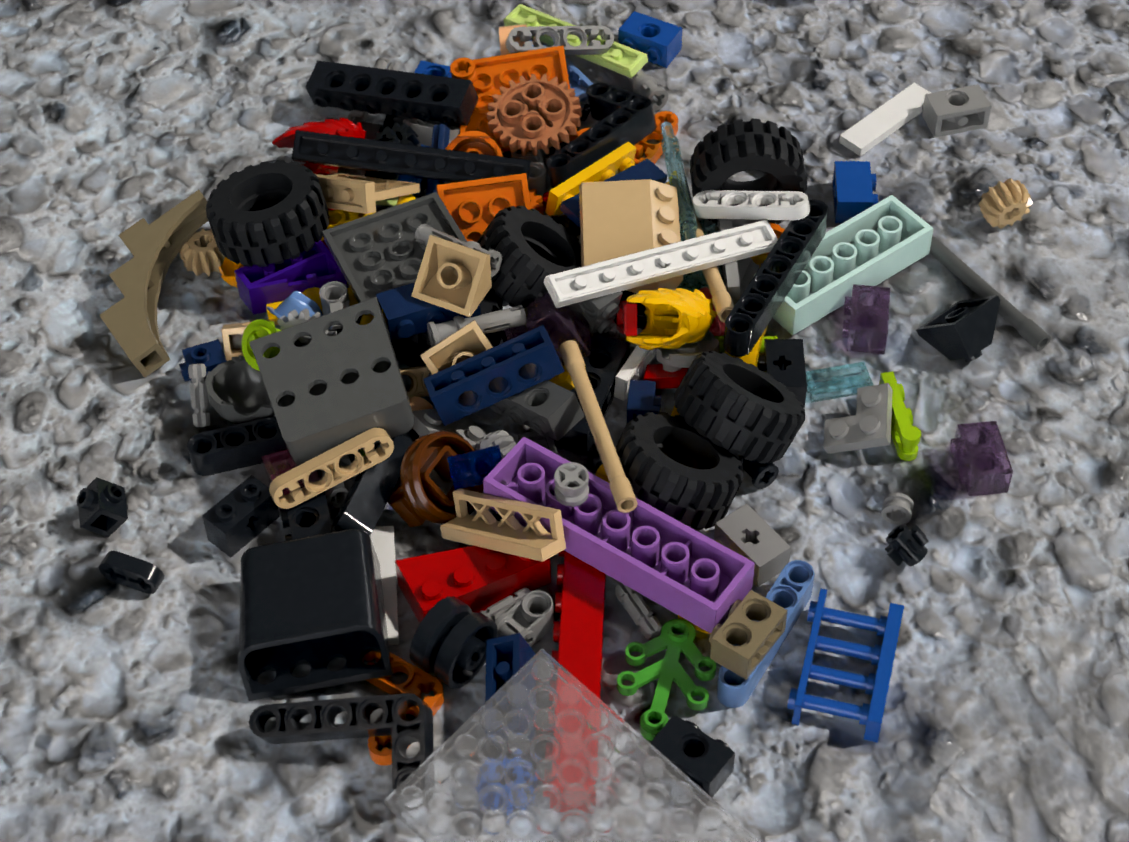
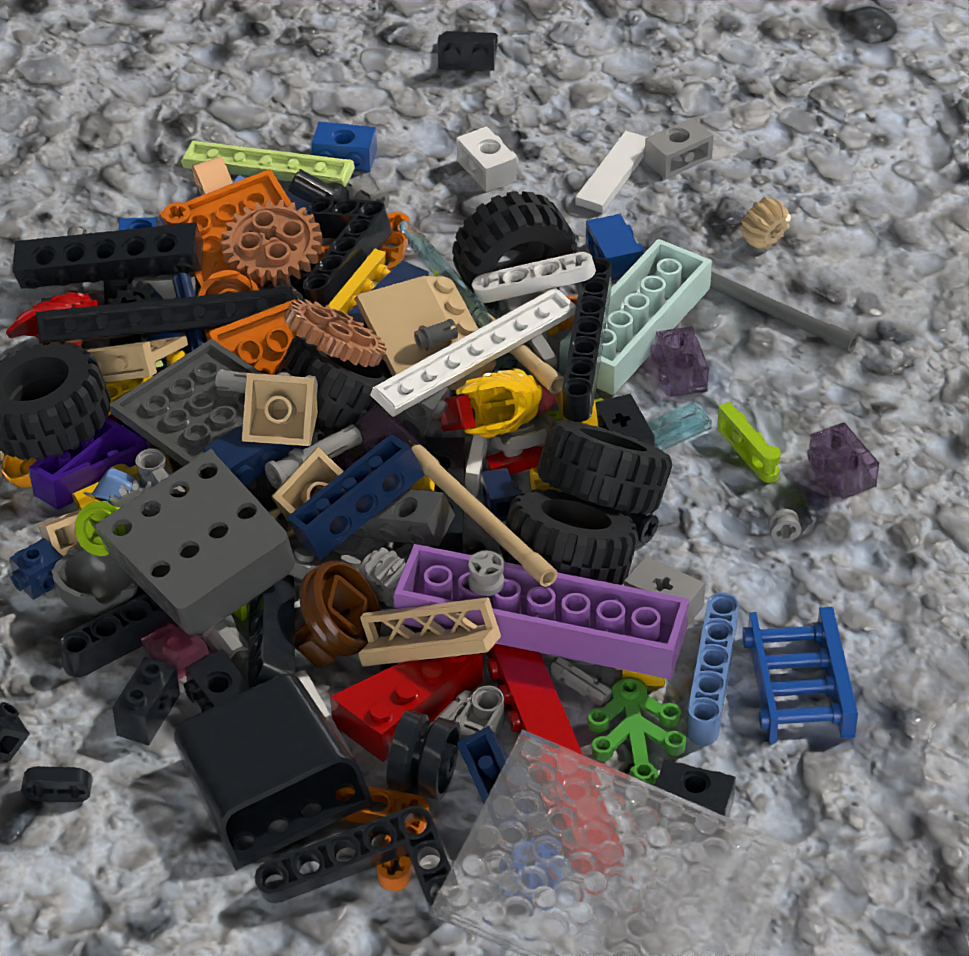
camera: 20 degrees left, 5 degrees down
light grey axle [188,363,211,427] -> none
tan beam [269,428,394,509] -> none
clear blue brick [447,445,502,490] -> none
light grey beam [506,25,614,55] -> none
dark tan brick [709,590,788,680] -> none
light grey plate [823,383,893,454] -> none
black gear [885,524,929,566] -> none
black slope [916,295,1000,362] -> none
none -> nougat gear [284,299,387,367]
none -> black piece [287,169,349,203]
none -> dark grey pin [414,318,458,351]
none -> white brick [456,126,519,192]

